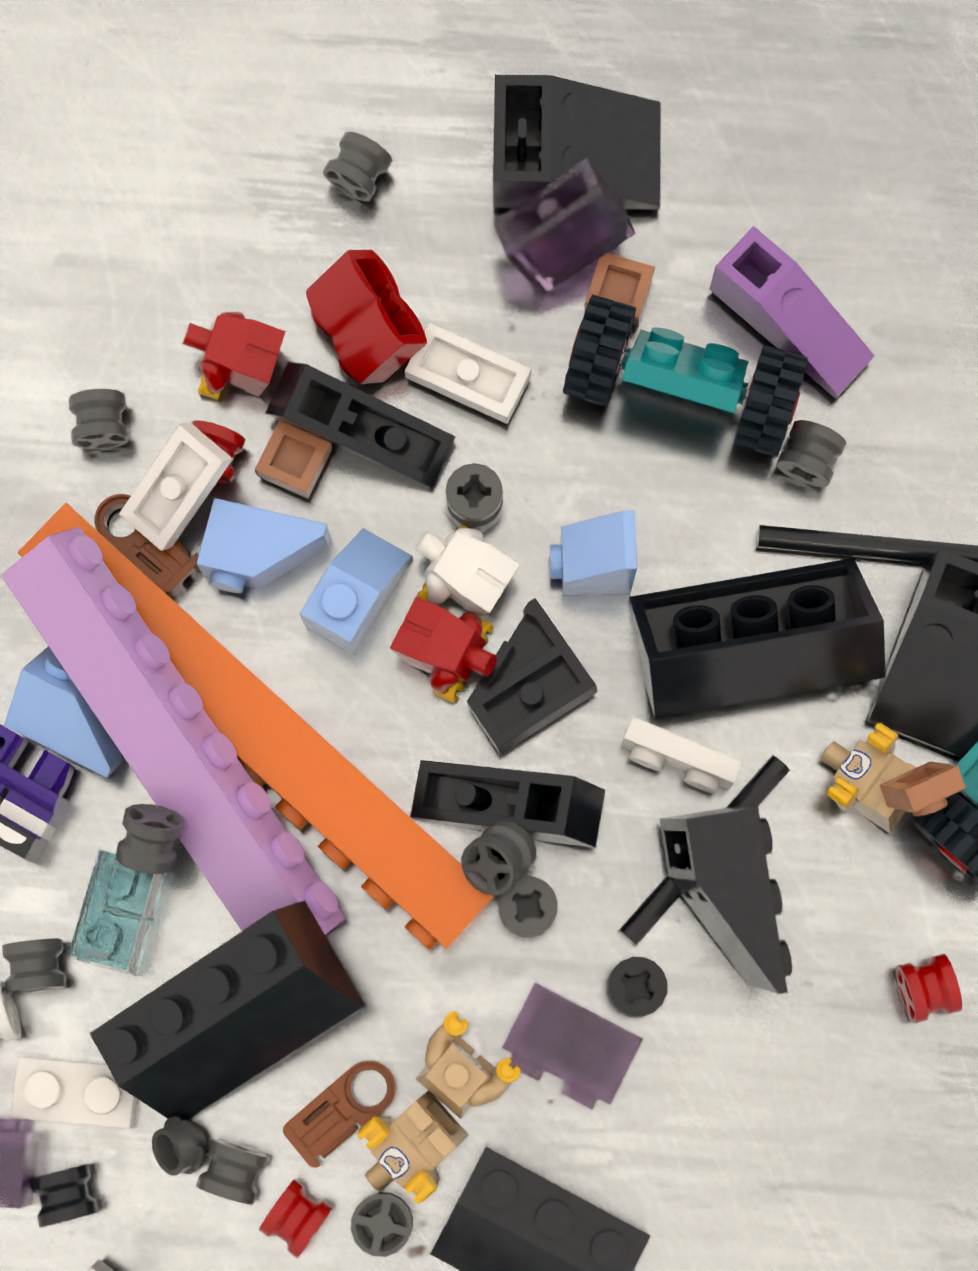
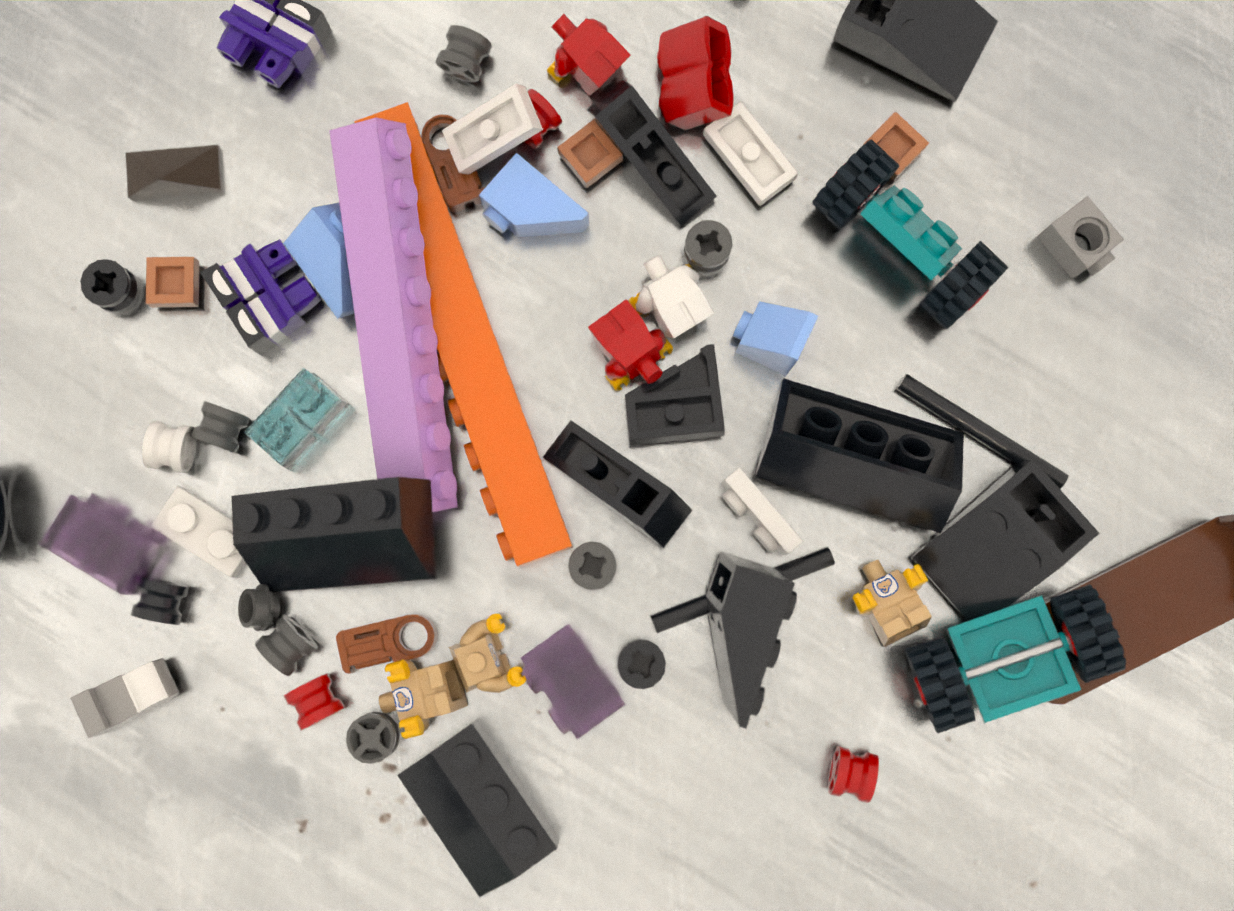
camera: 25 degrees right, 5 degrees up
dark grey wheel [115,804,185,874] -> none
light blue slope [299,528,413,655] -> none
dark grey wheel [461,820,537,896] -> none
clear purple brick [493,158,636,296] -> none
medium lavender slope [709,226,875,398] -> none
dark grey wheel [776,420,847,487] -> none
nougat plate [879,761,966,816] -> none
none -> light grey brick [1037,196,1124,279]

